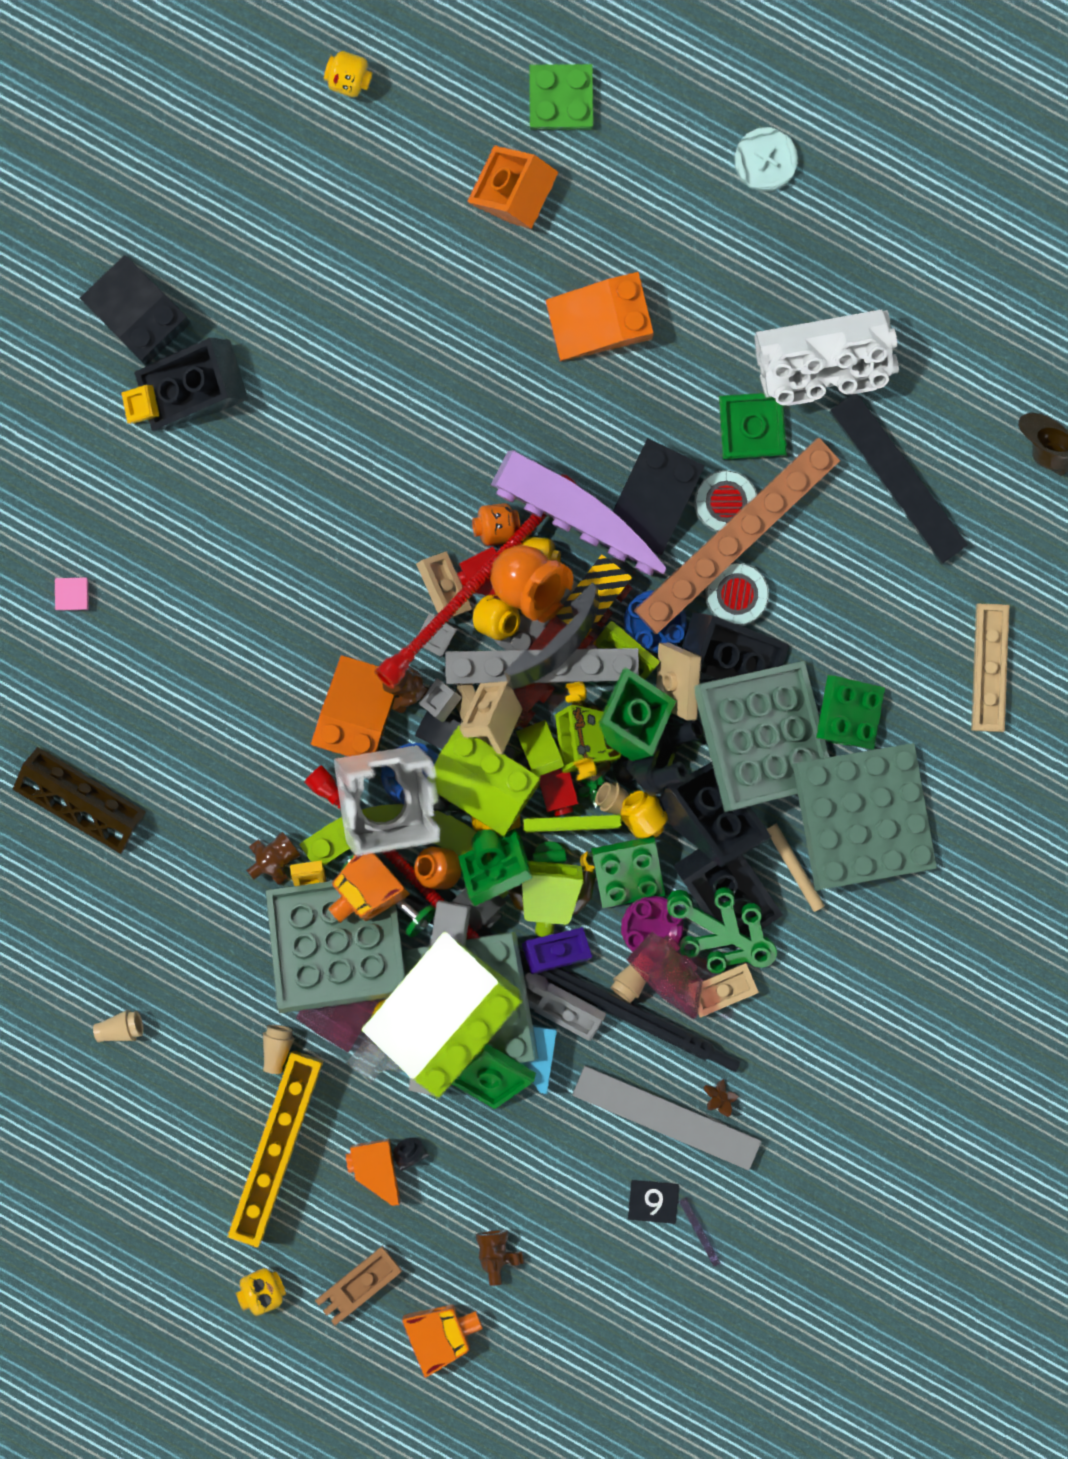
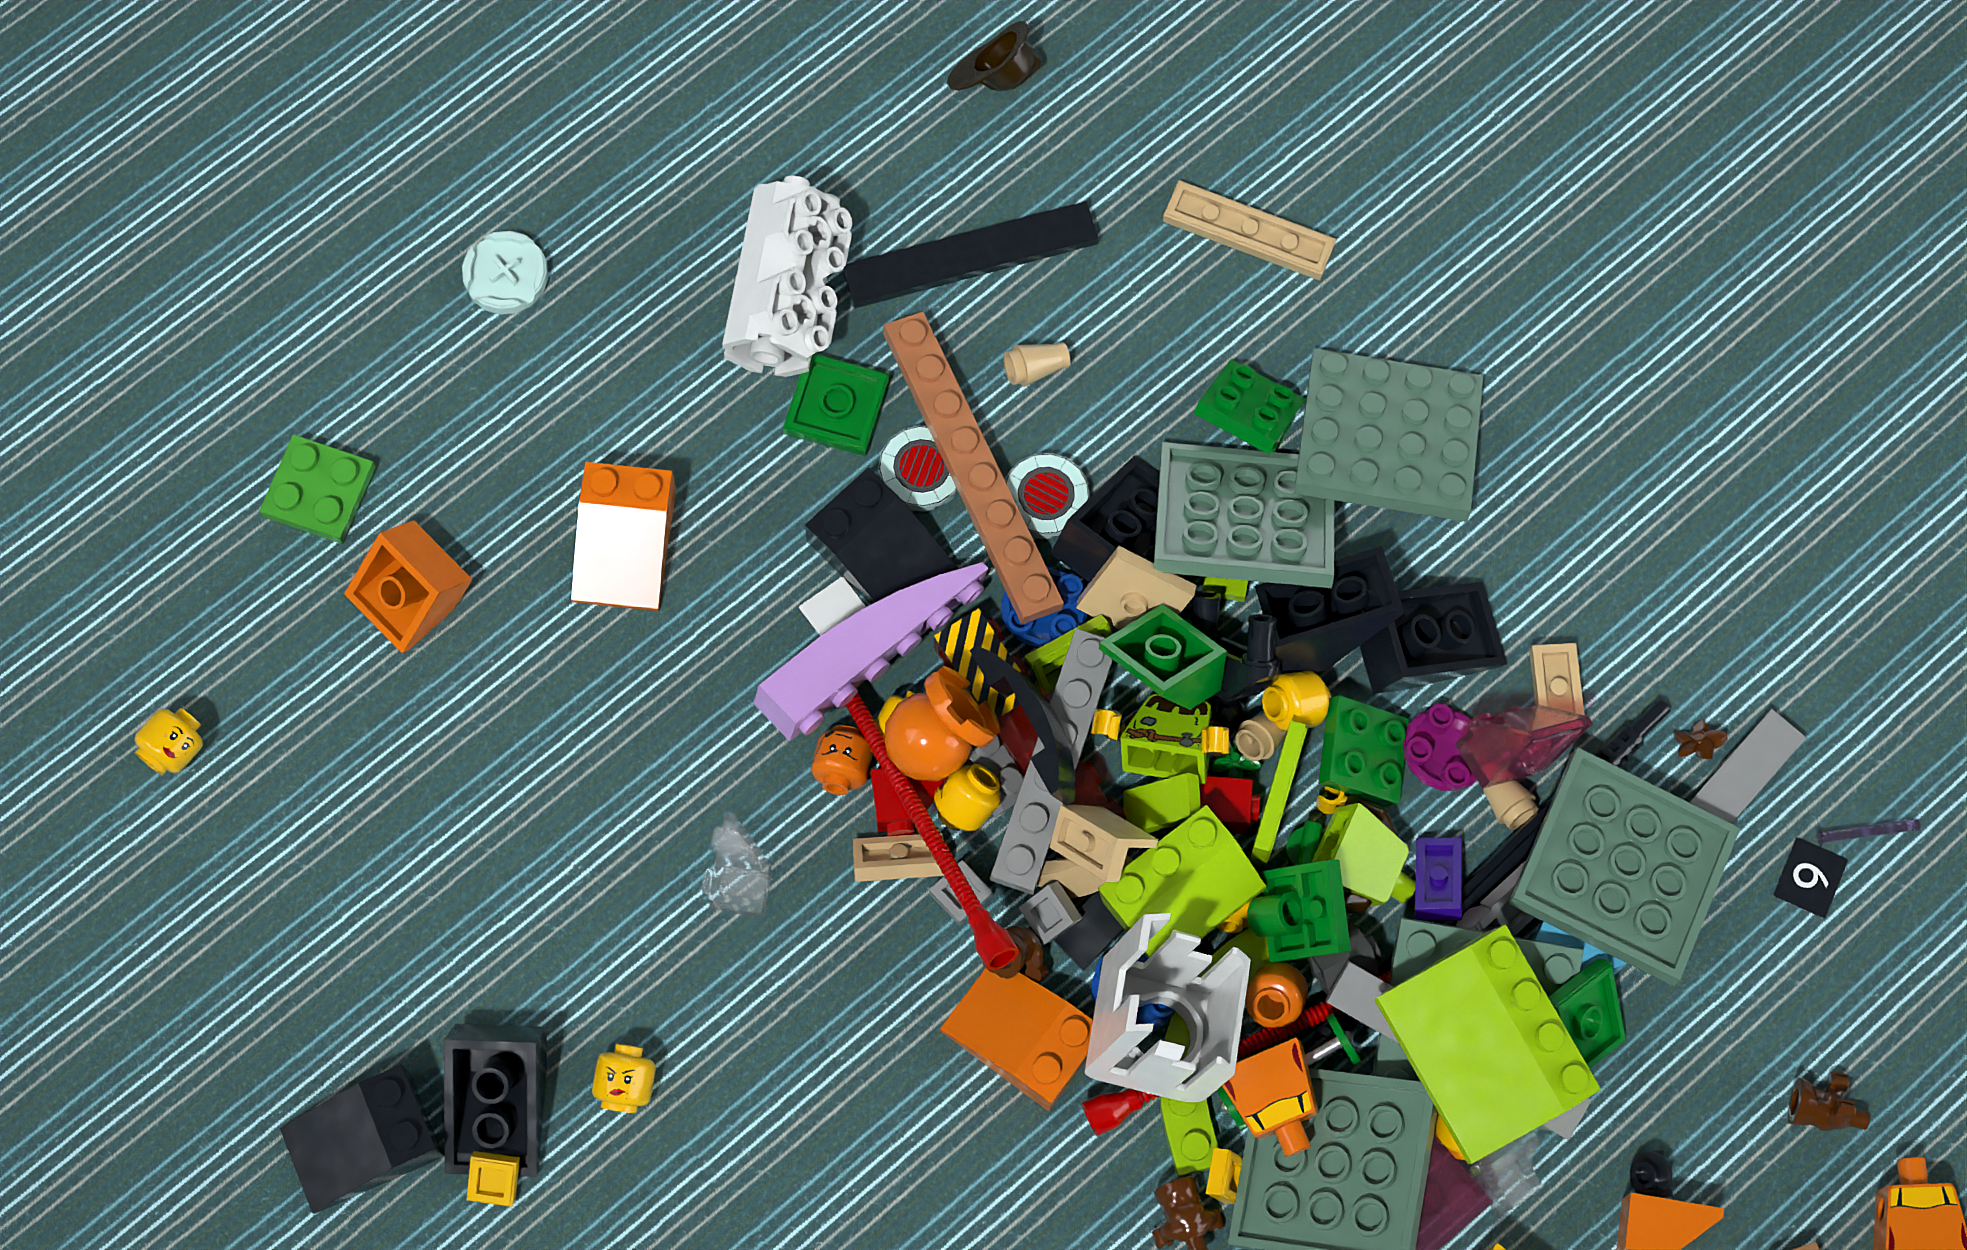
camera: 75 degrees left, 15 degrees down
green plant [667,888,777,973] -> none
tan bar [767,823,825,912] -> none
none -> yellow head [592,1044,656,1113]
none -> clear slope [702,812,772,918]
none -> white sticker [799,577,866,636]
none -> tan cone [1004,342,1070,387]
none -> sand green plate [1508,747,1740,986]

